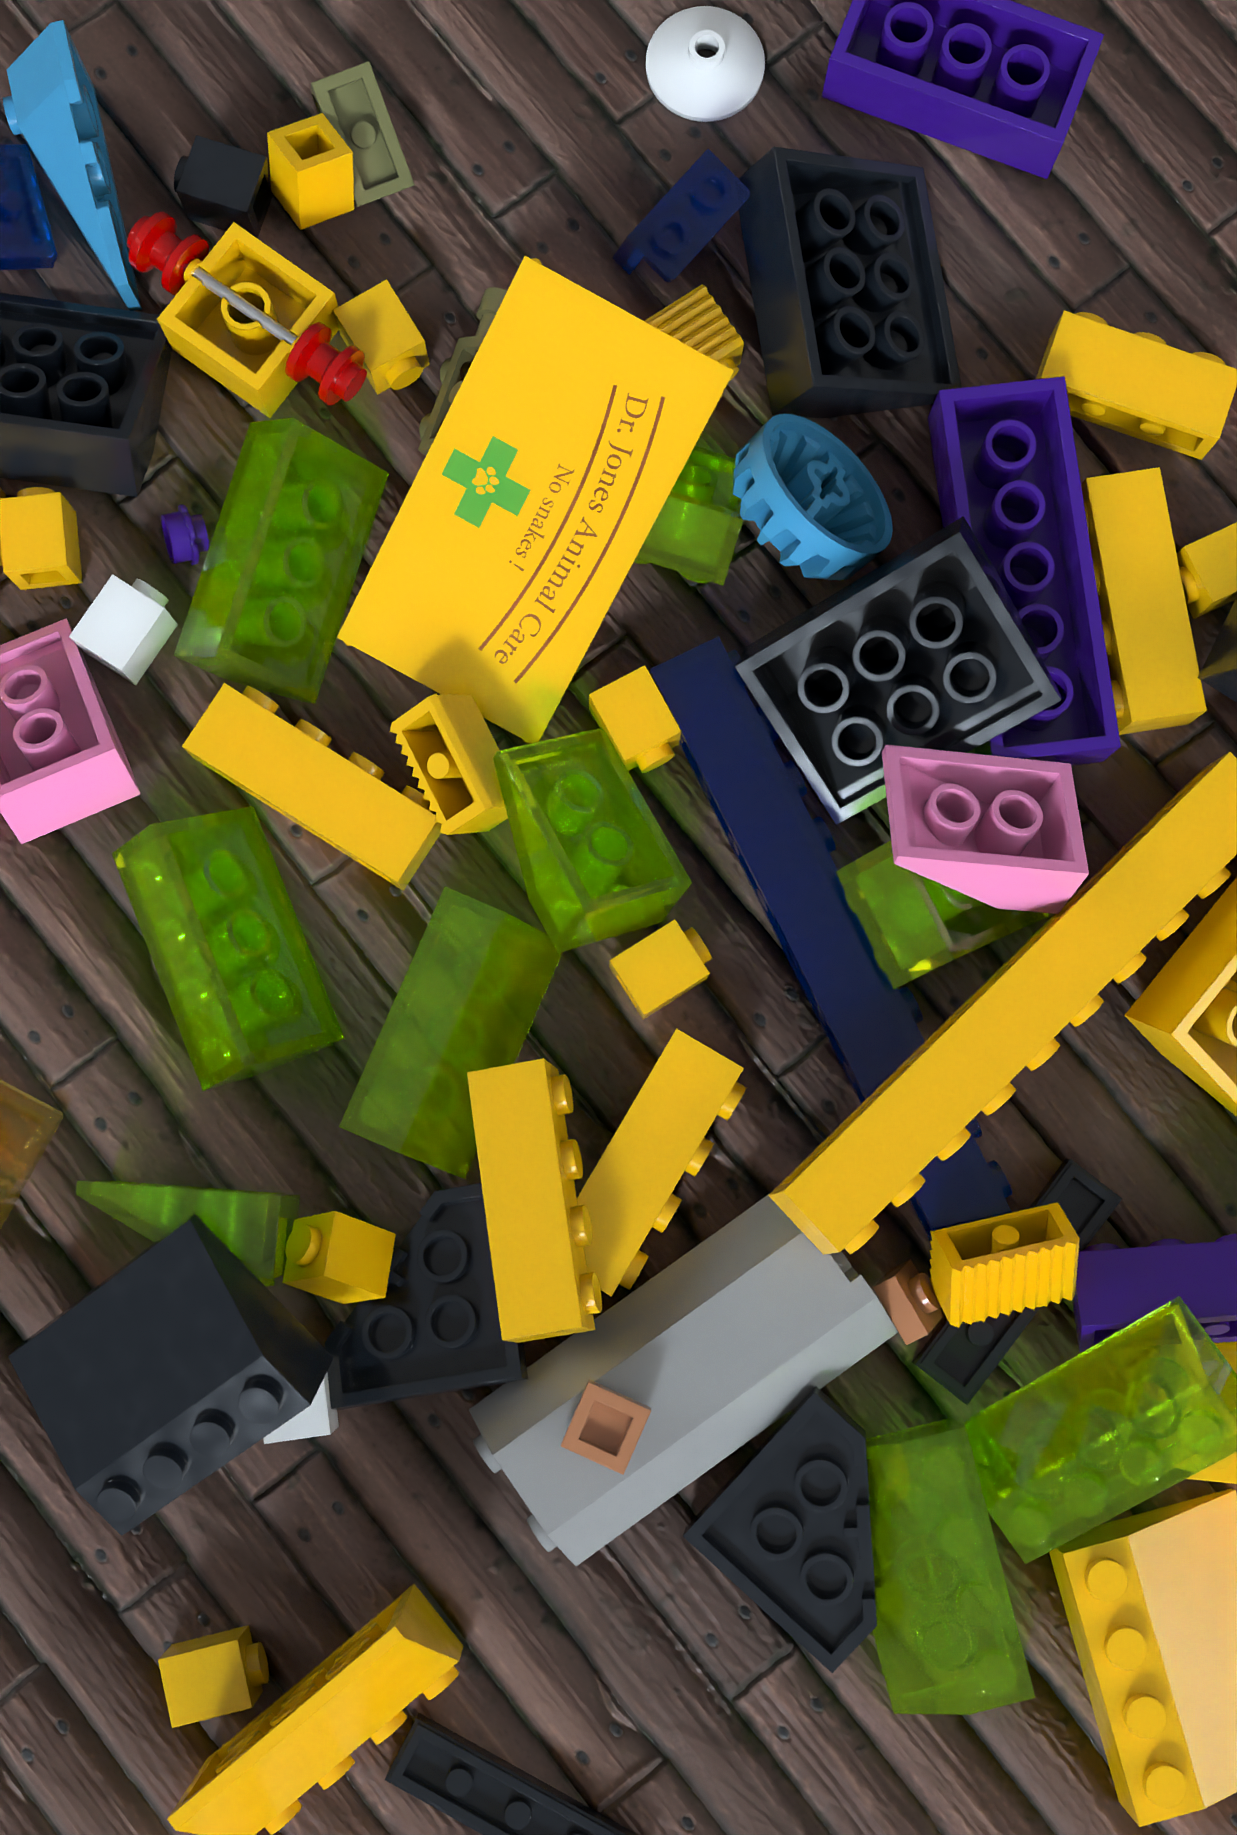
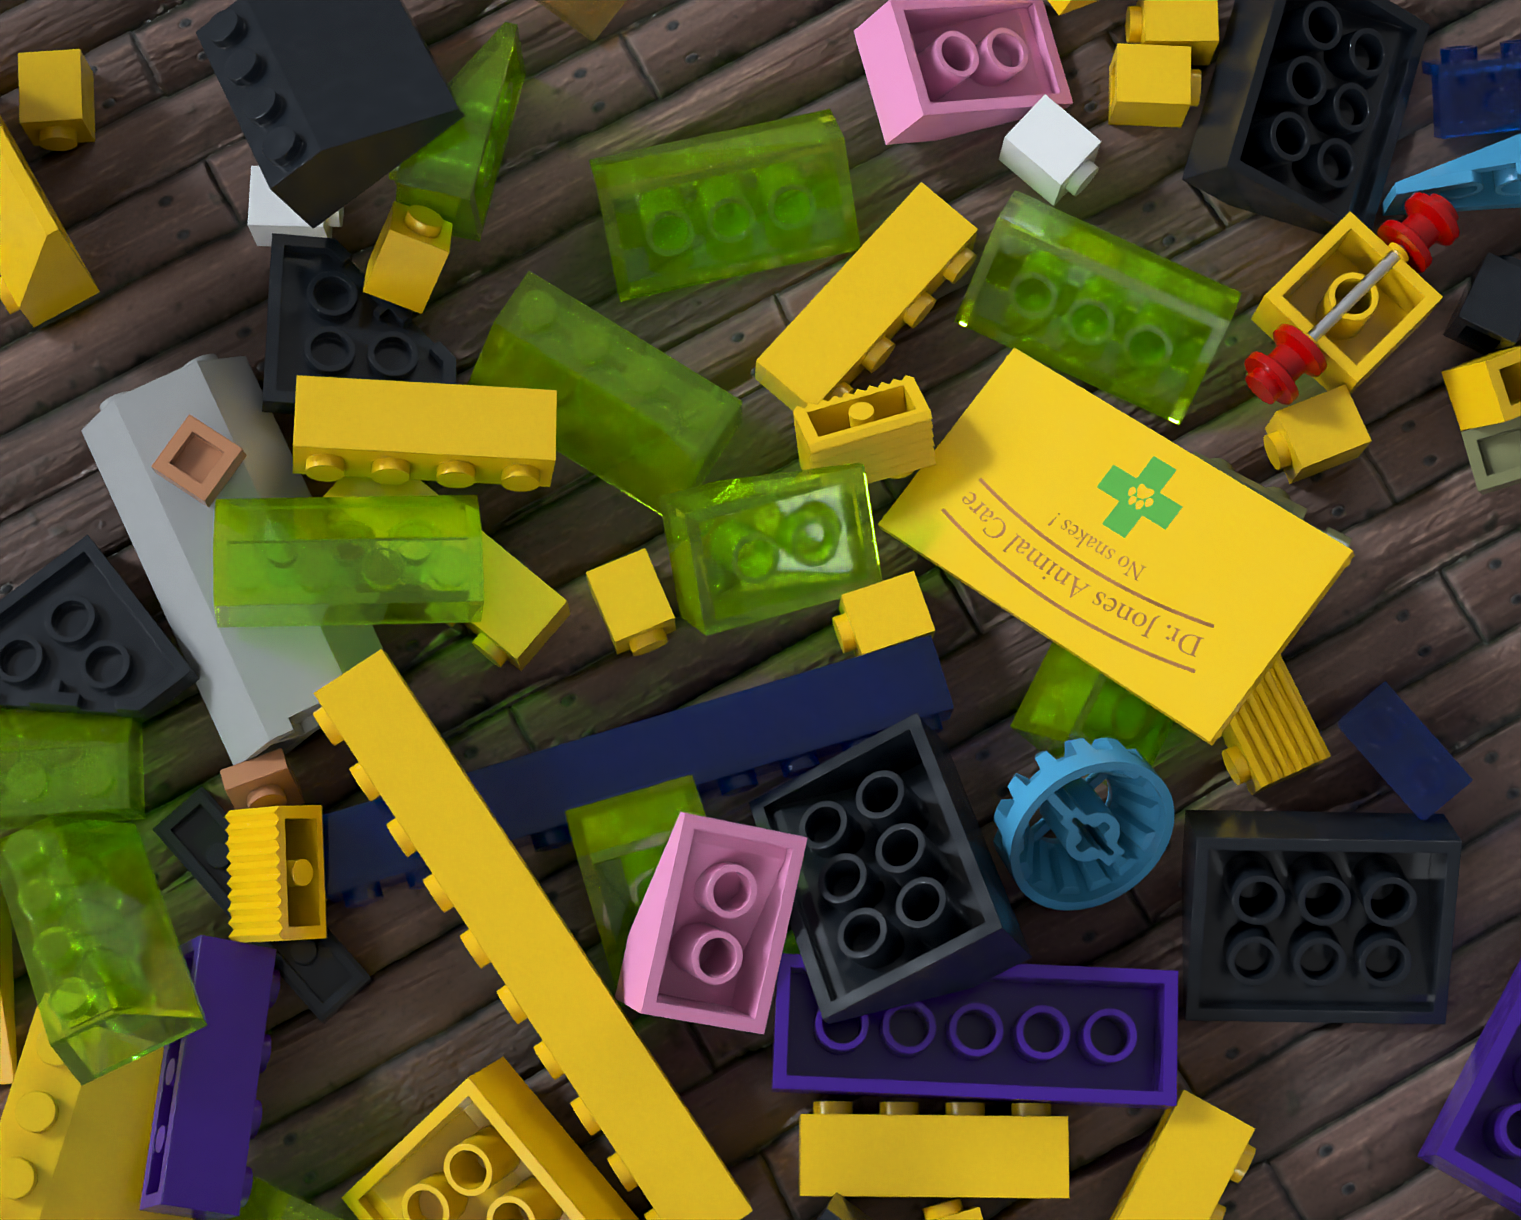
camera: 100 degrees right, 5 degrees down
dark purple plate [161,504,209,565] -> none
none -> clear neon green slope [213,495,484,628]

